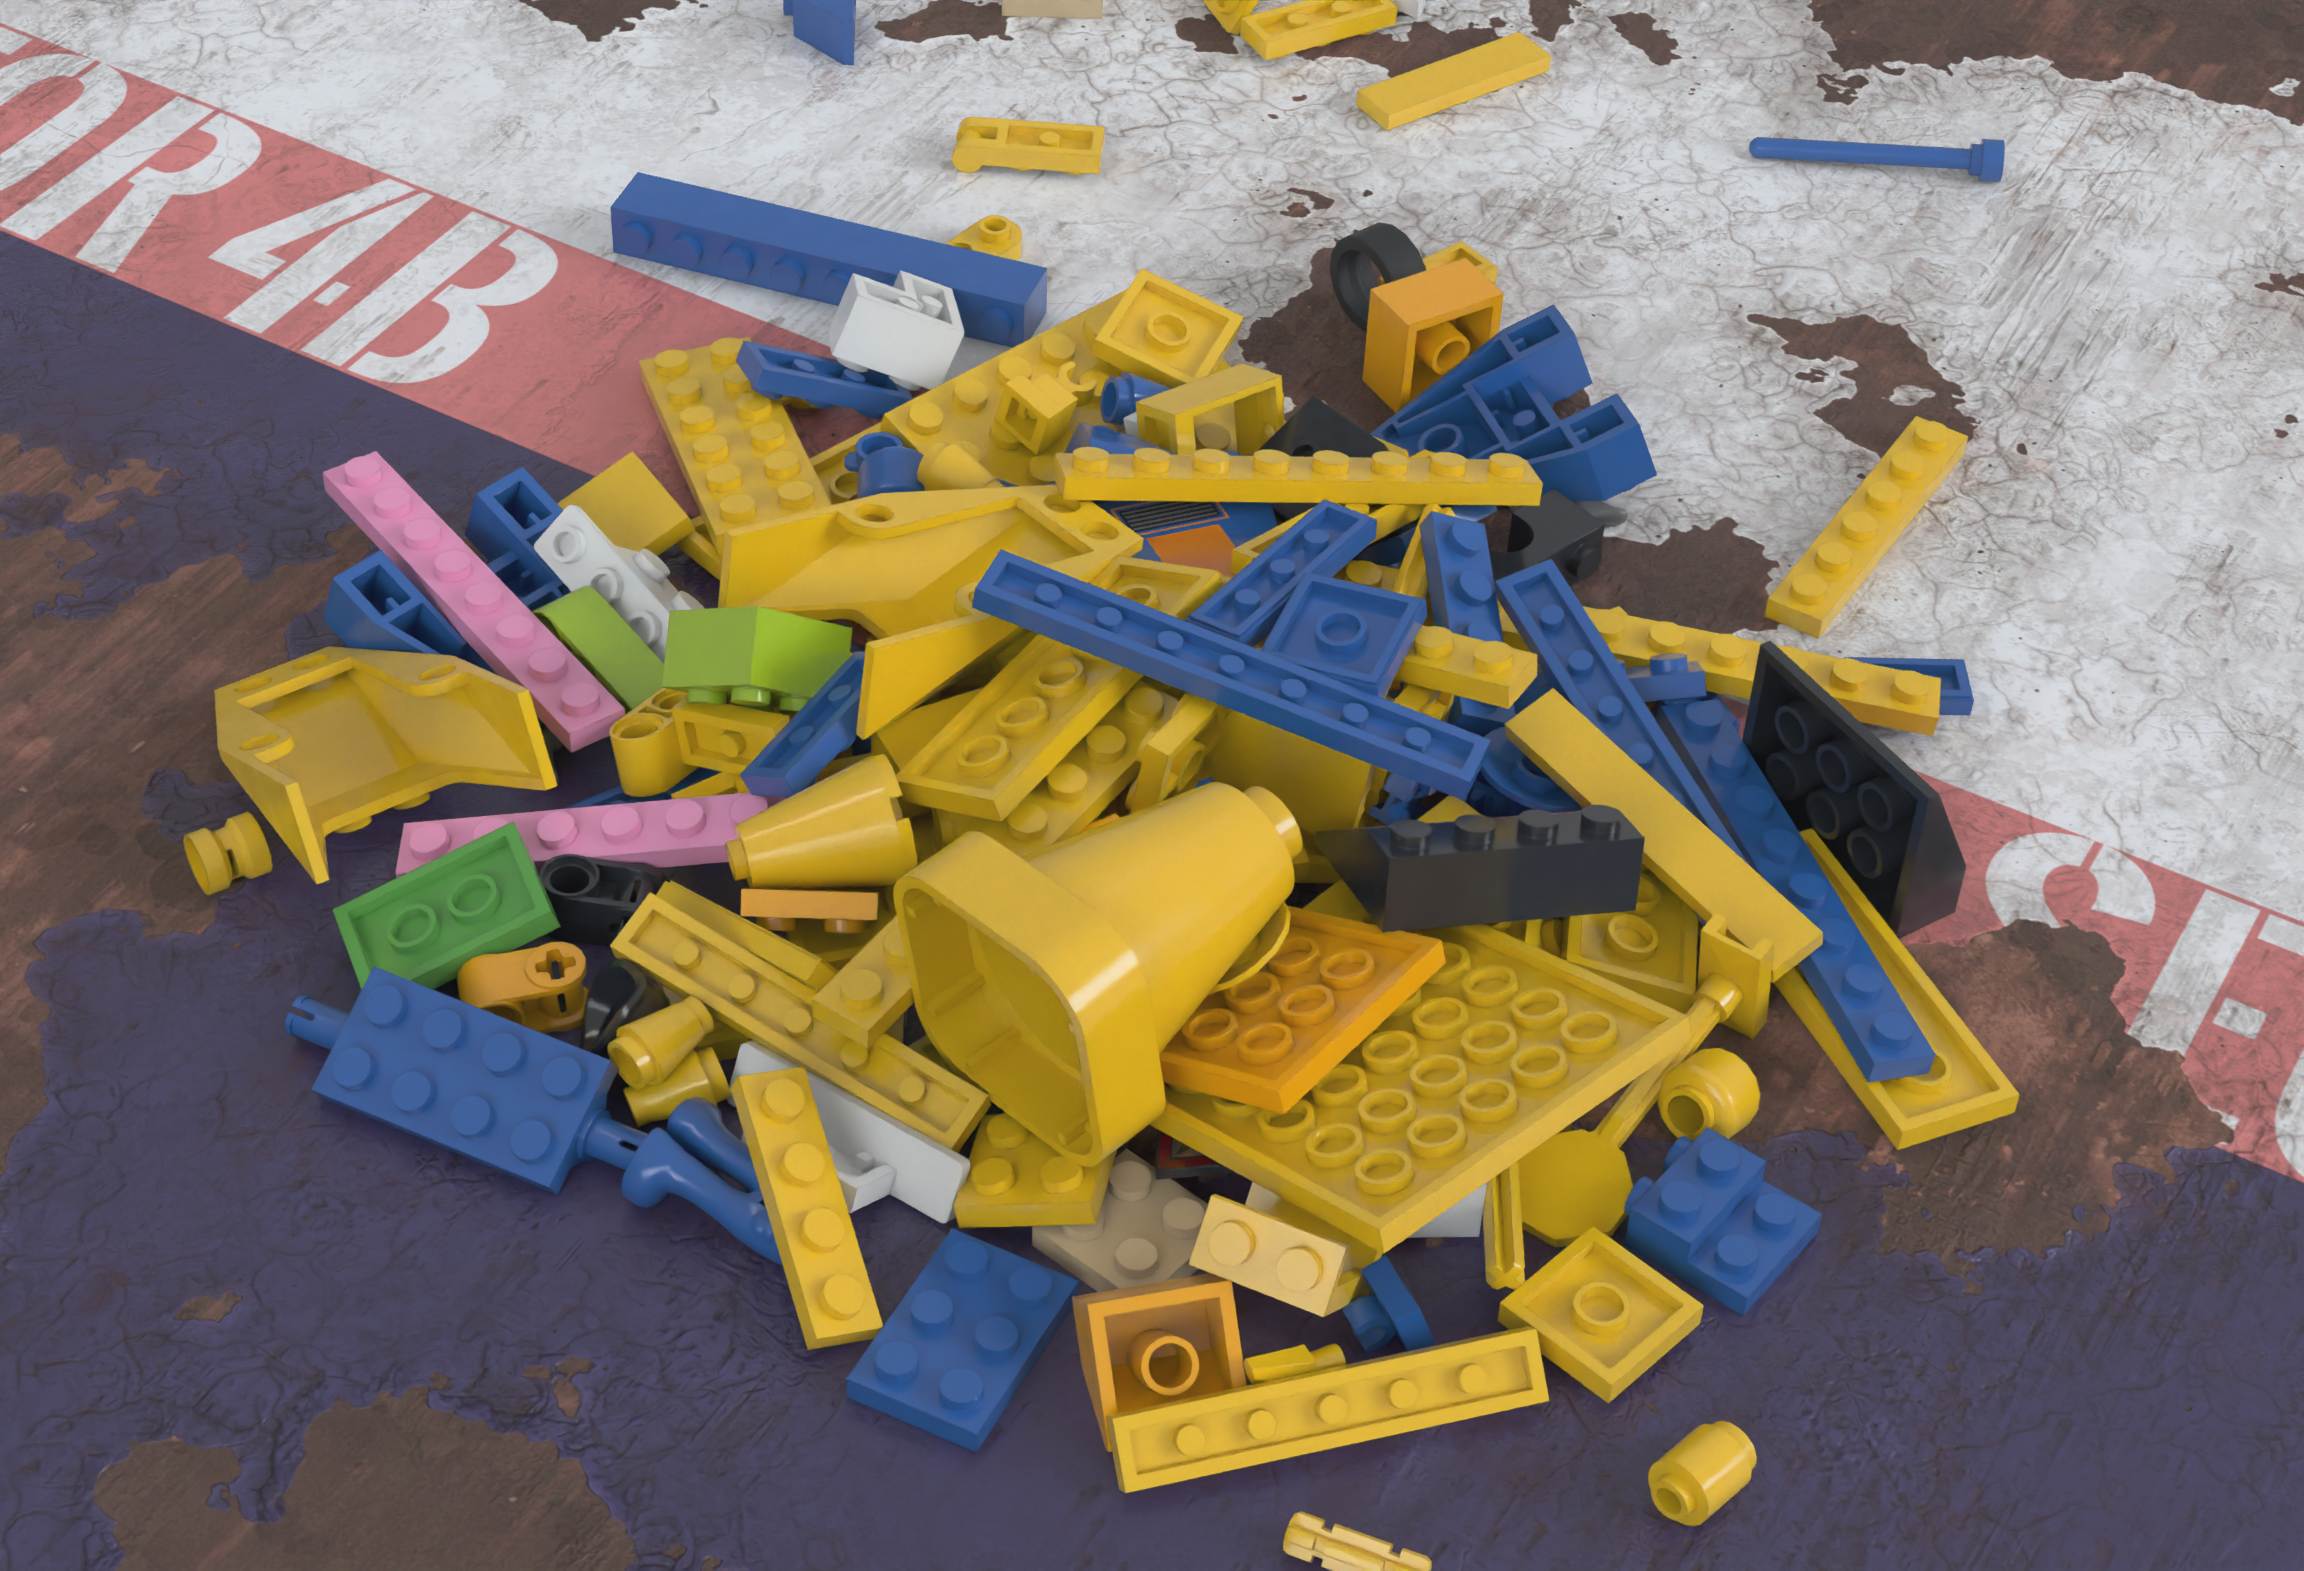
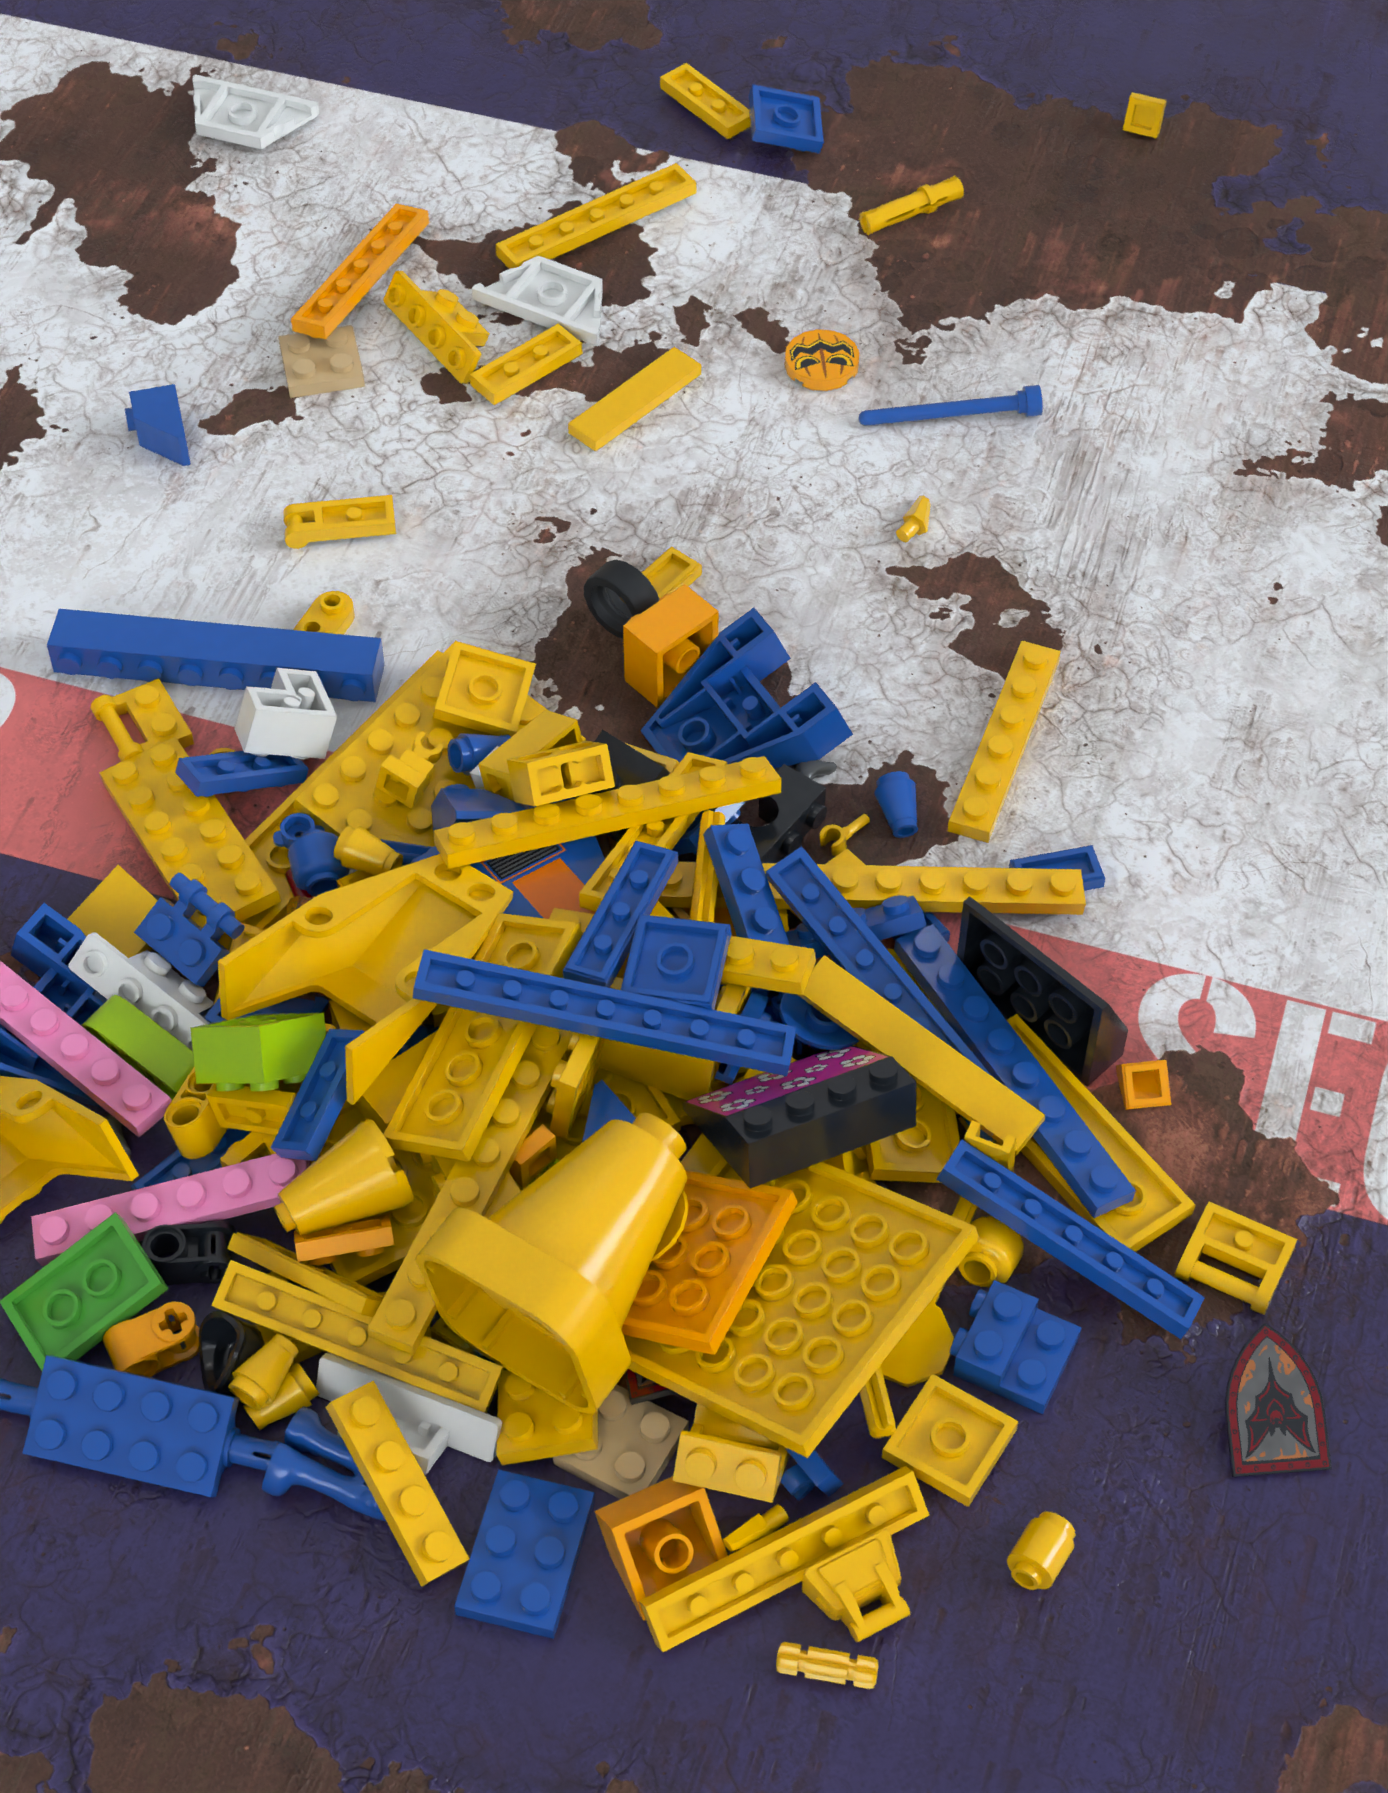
camera: 10 degrees left, 10 degrees up
none -> yellow plate [90,678,194,762]
none -> blue plate [134,873,244,987]
none -> yellow brick [507,741,615,807]
none -> light orange tile [784,329,860,391]
none -> yellow piece [802,1530,910,1642]
none -> yellow hand [819,814,870,856]
none -> blue cone [874,771,918,838]
none -> yellow bar [896,495,931,542]
none -> blue plate [936,1139,1205,1339]
none -> light orange slope [1116,1060,1171,1110]
none -> yellow plate [1174,1201,1297,1315]
none -> shield [1225,1323,1332,1477]

